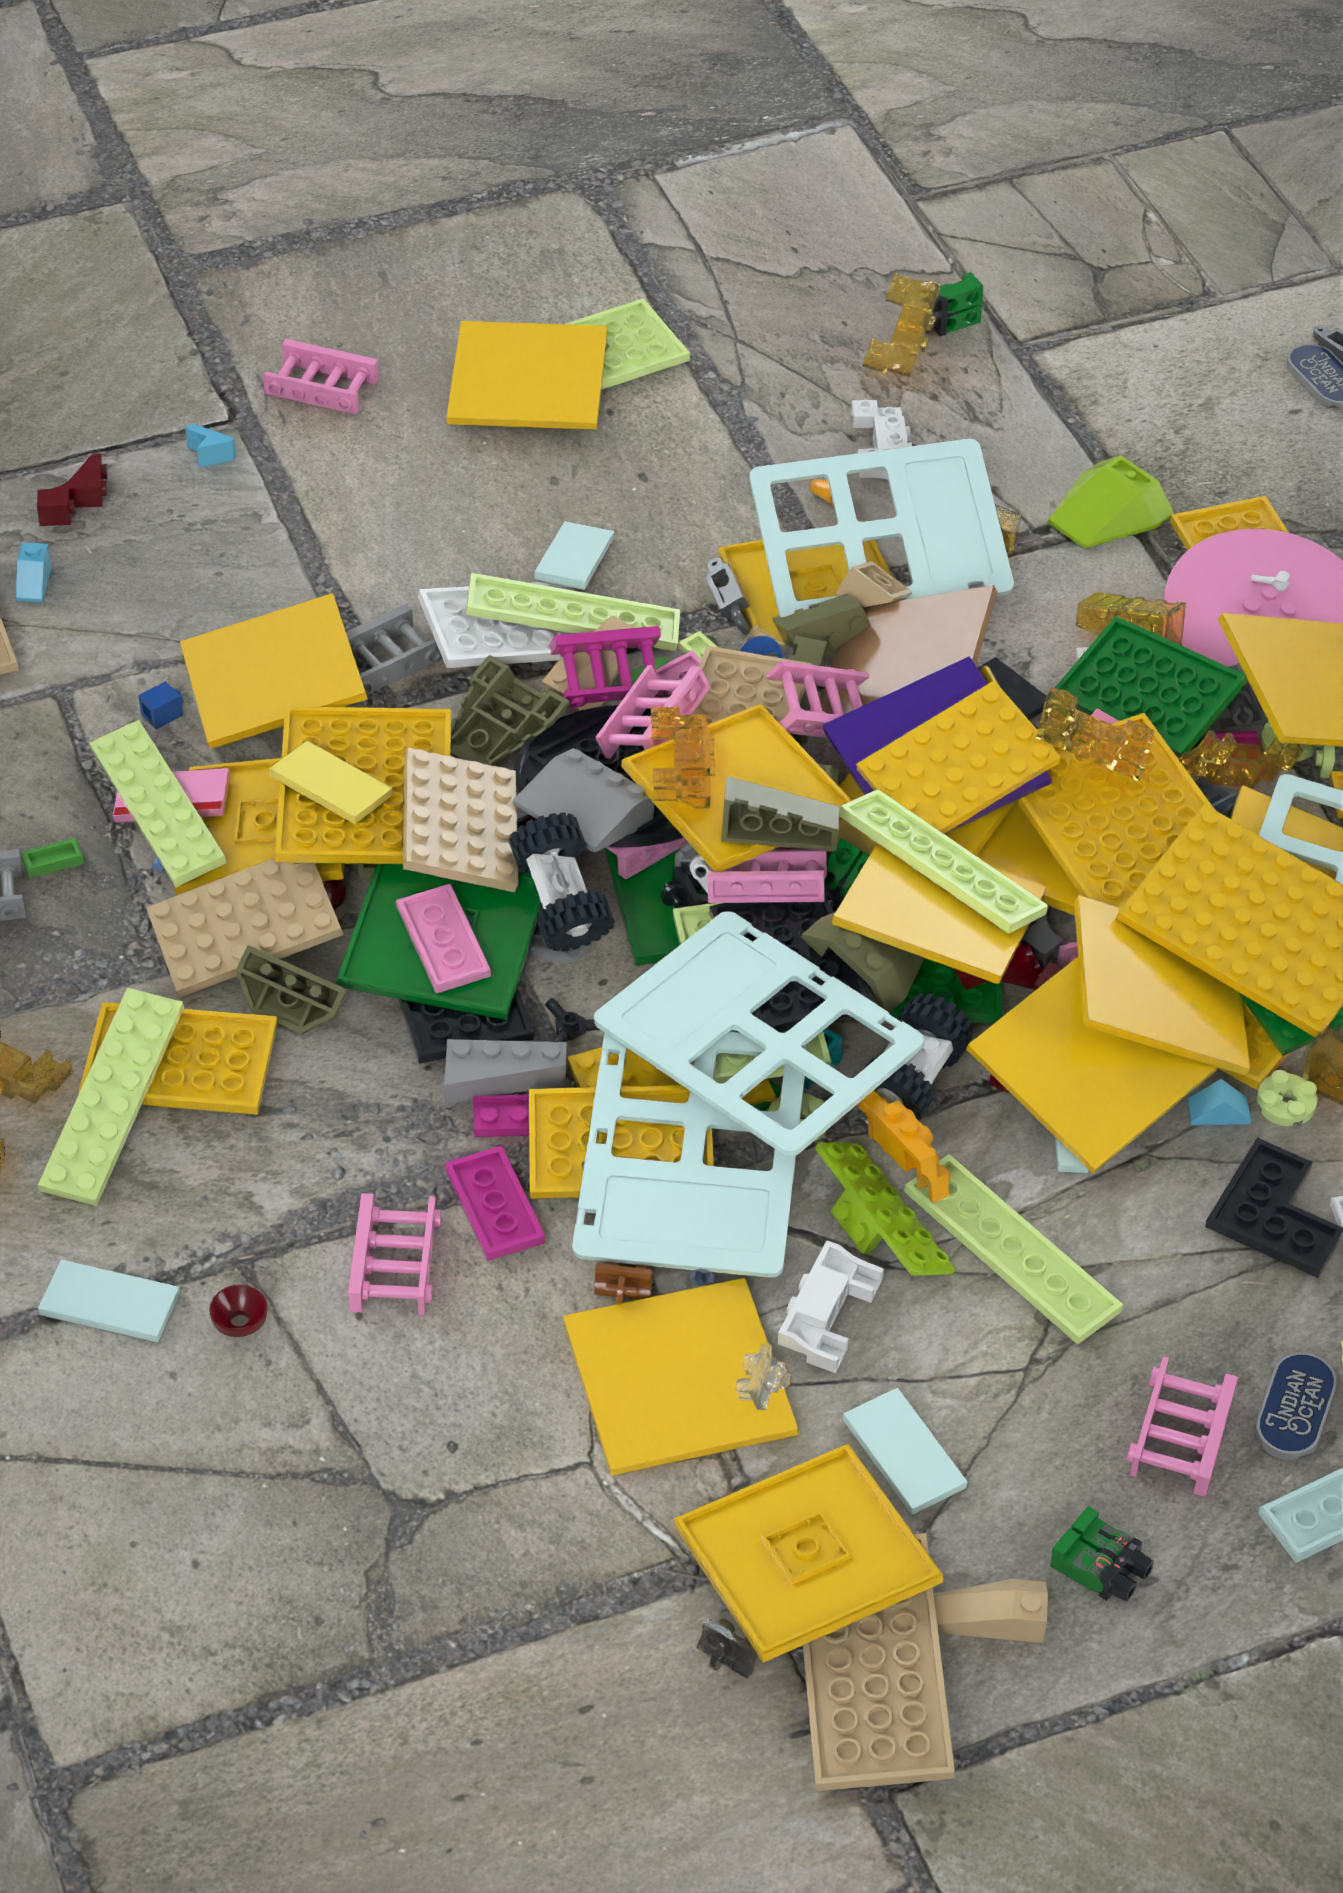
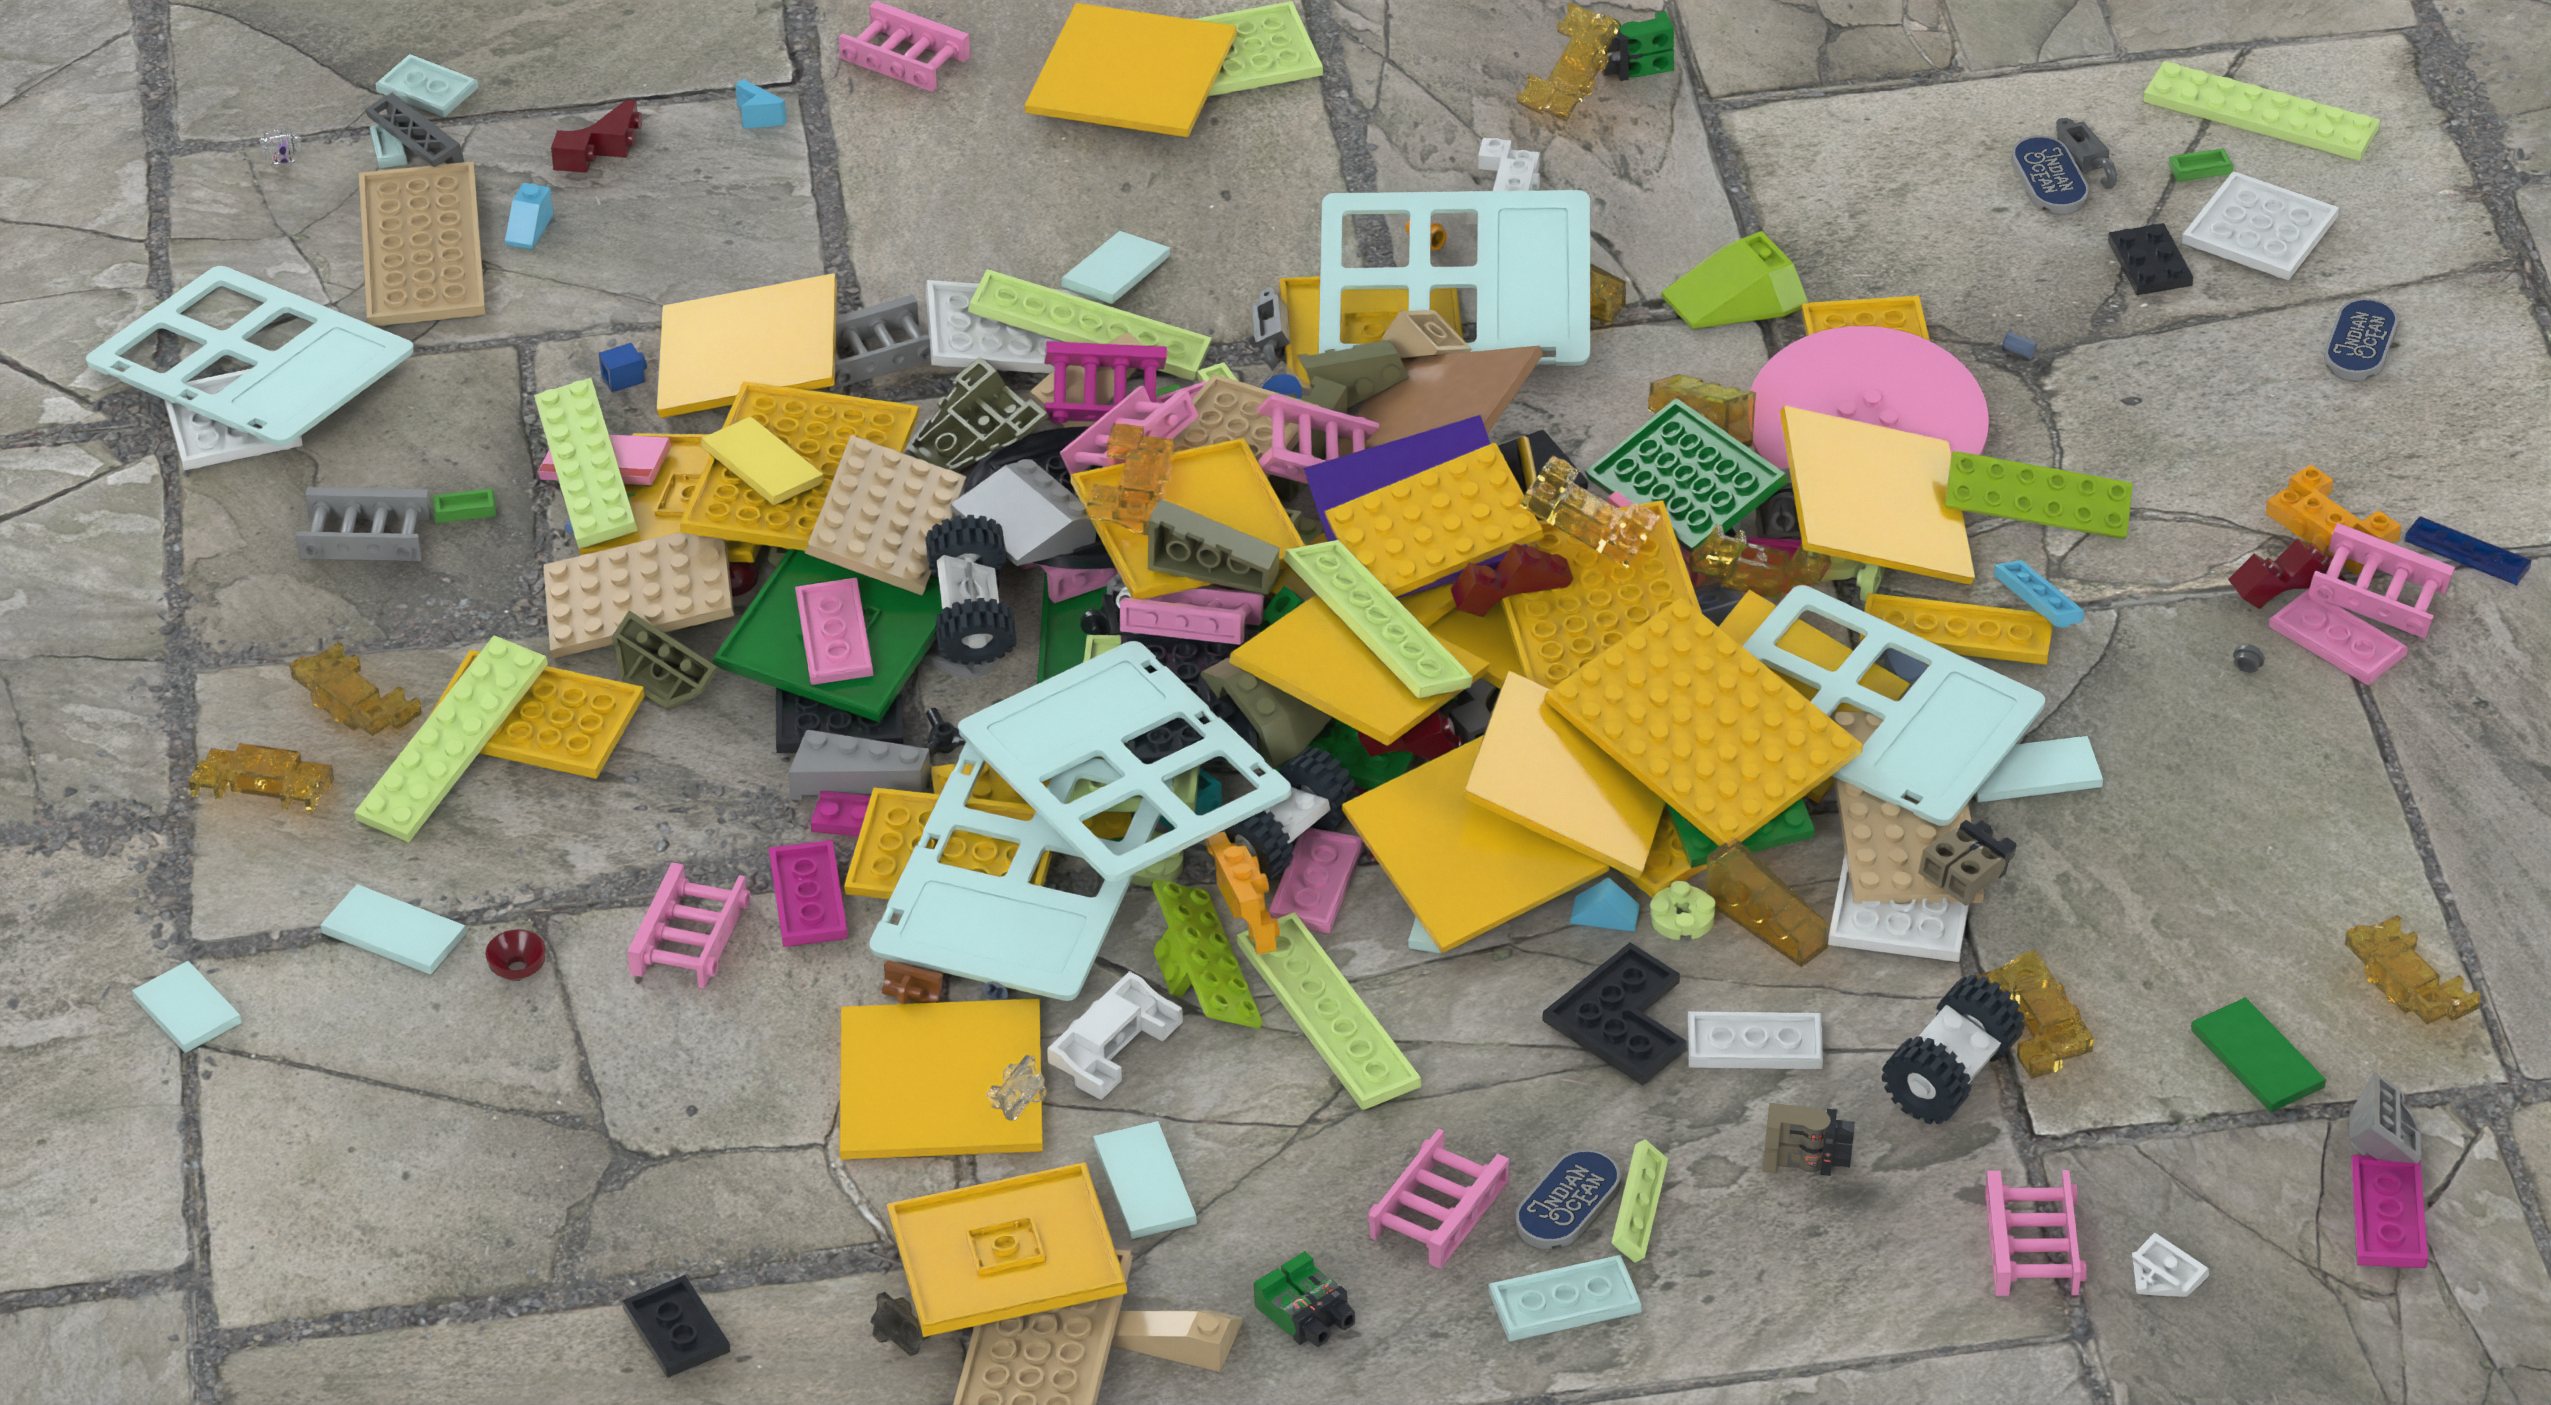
camera: 15 degrees right, 5 degrees down
white hand [1251,571,1290,592] -> none
none -> black plate [622,1275,730,1378]
none -> bright pink tile [1268,827,1365,934]
none -> dark red arch [1450,543,1574,617]

